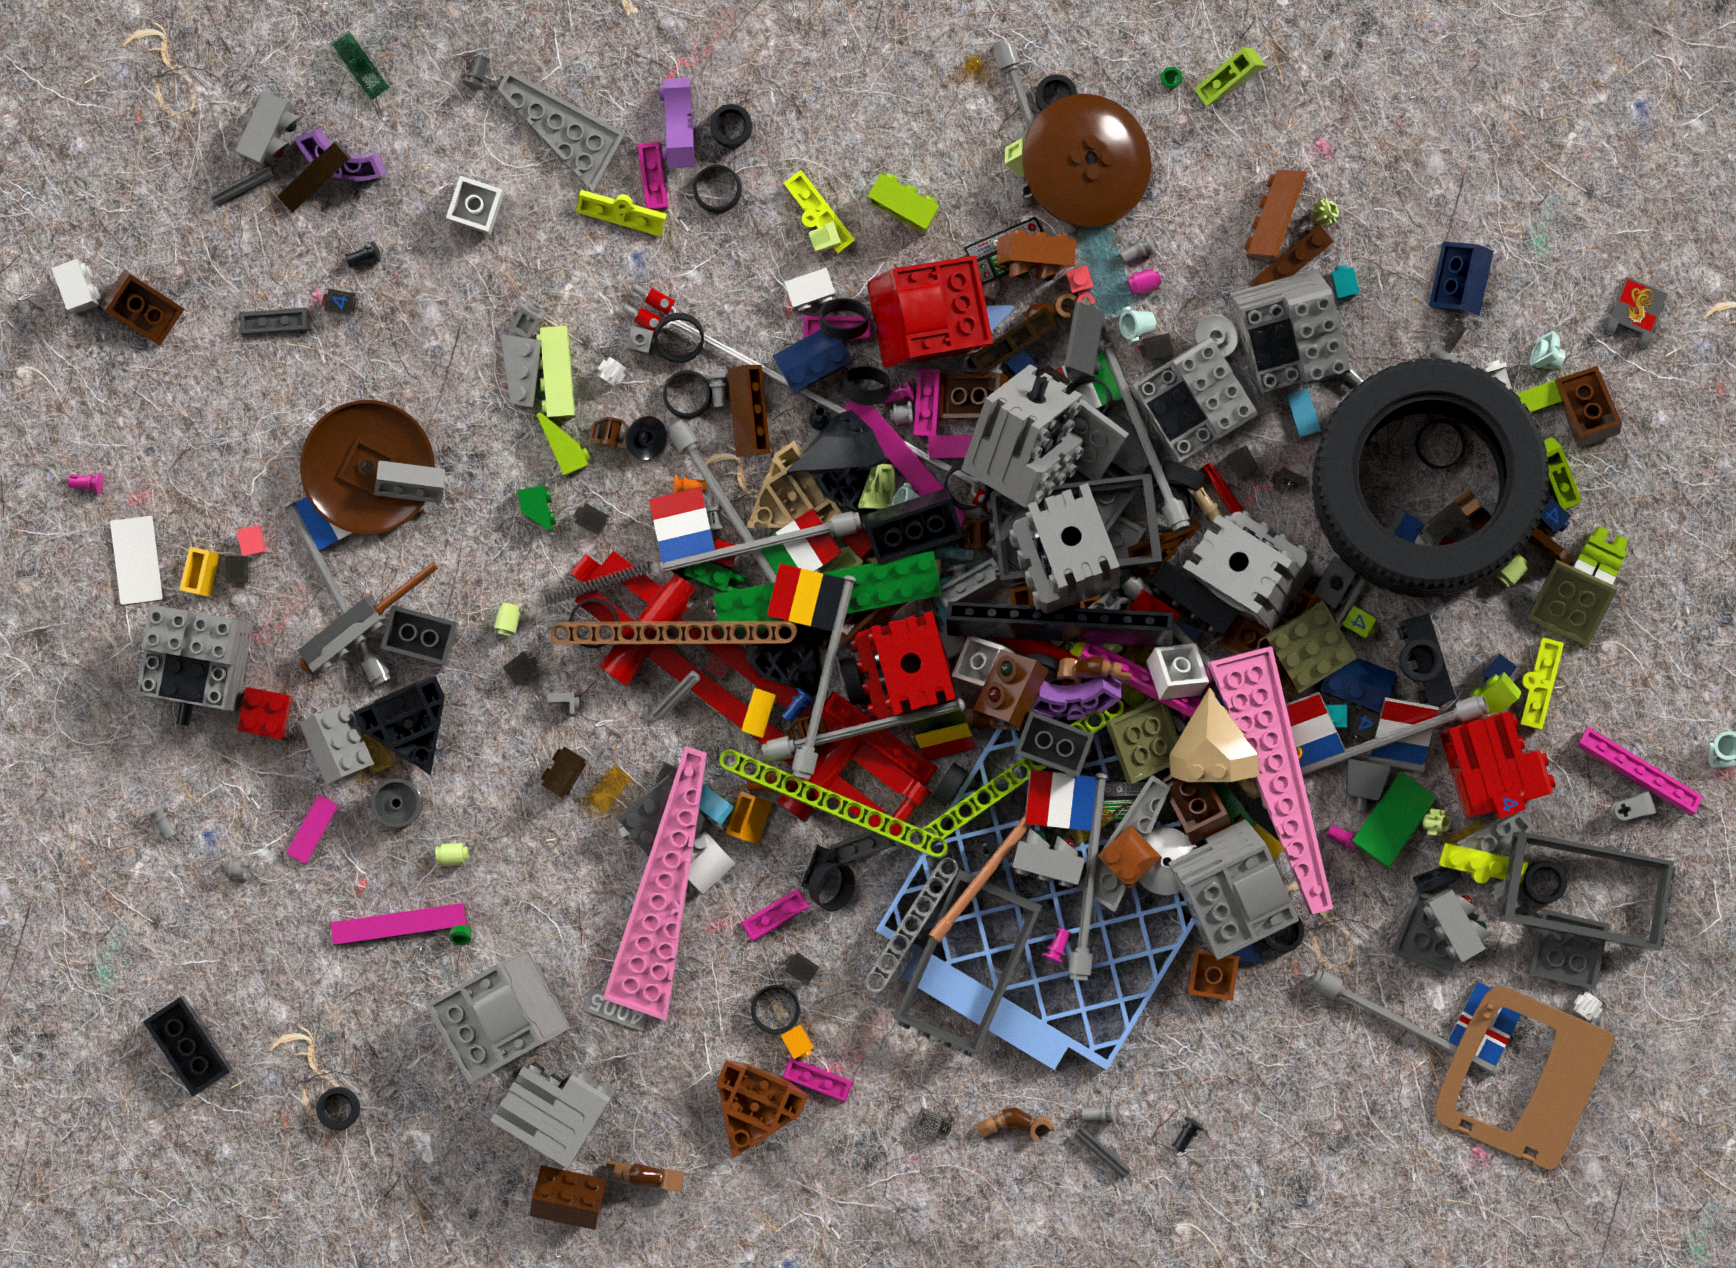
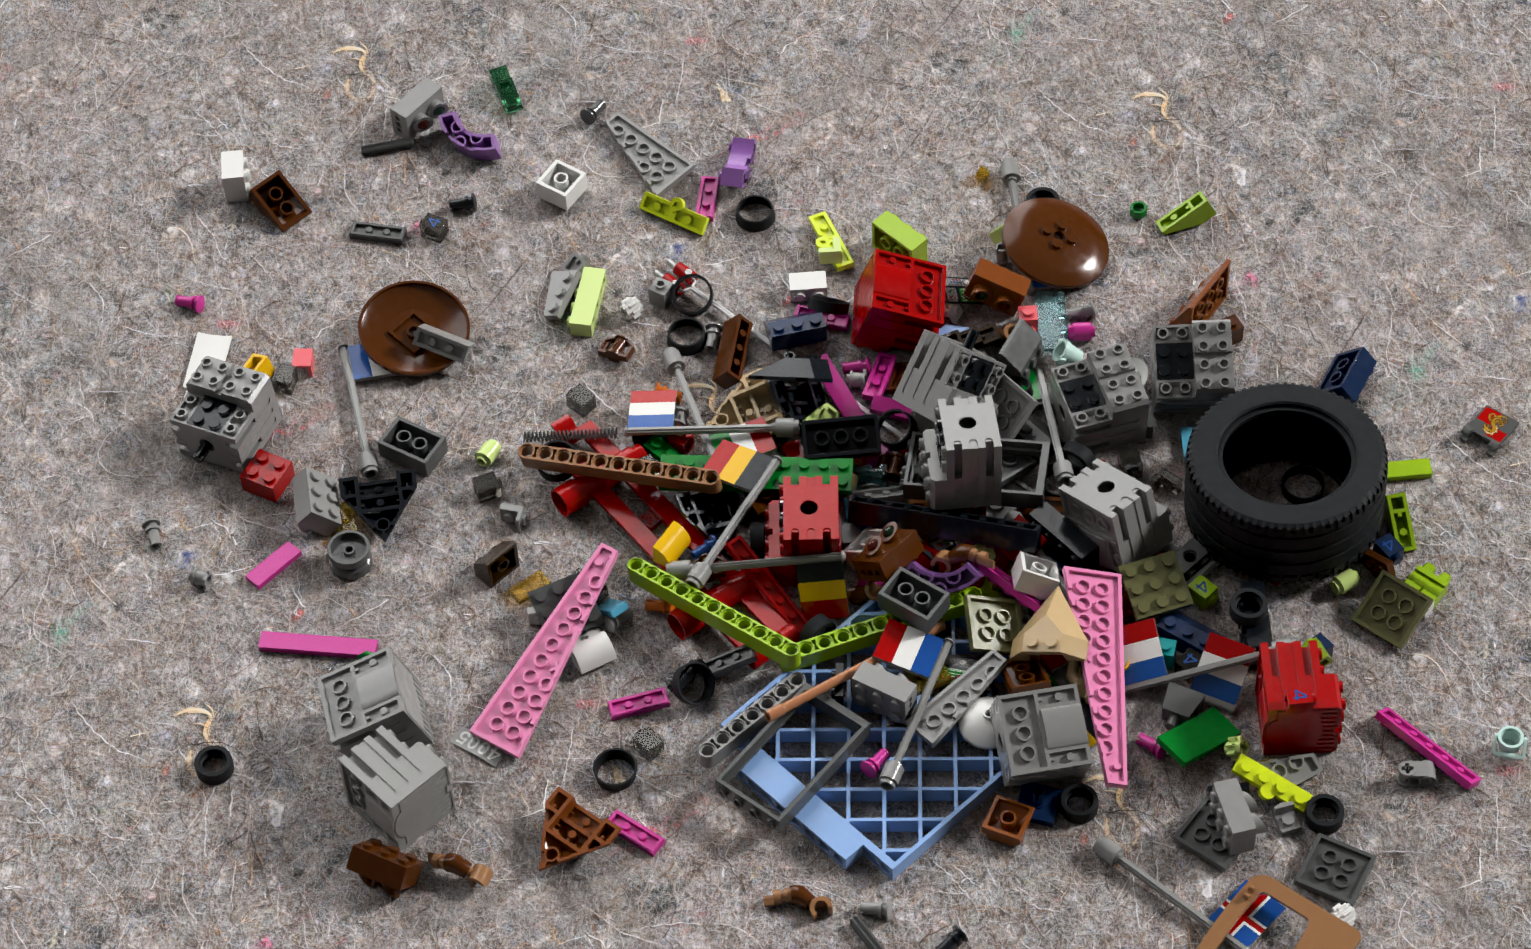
camera: 15 degrees right, 35 degrees down
black brick [143,996,233,1097] -> none
dark brown slope [277,141,351,213] -> none
piece [297,562,438,672] -> none
yellowish green brick [436,843,469,866] -> none
green slope [517,485,556,531] -> none
lime slope [537,412,591,477] -> none
black dish [626,416,667,460] -> none
light grey axle [652,671,700,720] -> none
black tyre [710,104,753,148] -> none
light orange brick [726,791,773,845] -> none
light orange brick [781,1024,814,1060] -> none
black tyre [841,366,890,405] -> none
clear smoke bracket [913,1107,952,1140] -> none
dark orange slope [1098,825,1162,889] -> none
yellowish green gear [1311,199,1339,228] -> none
teal brick [1330,265,1360,300] -> none
dark grey door [1499,831,1675,951] -> none
neon yellow hinge [1520,637,1564,730] -> none
light aqua piece [1530,331,1565,371] -> none
reddish brown slope [1555,366,1622,448] -> none

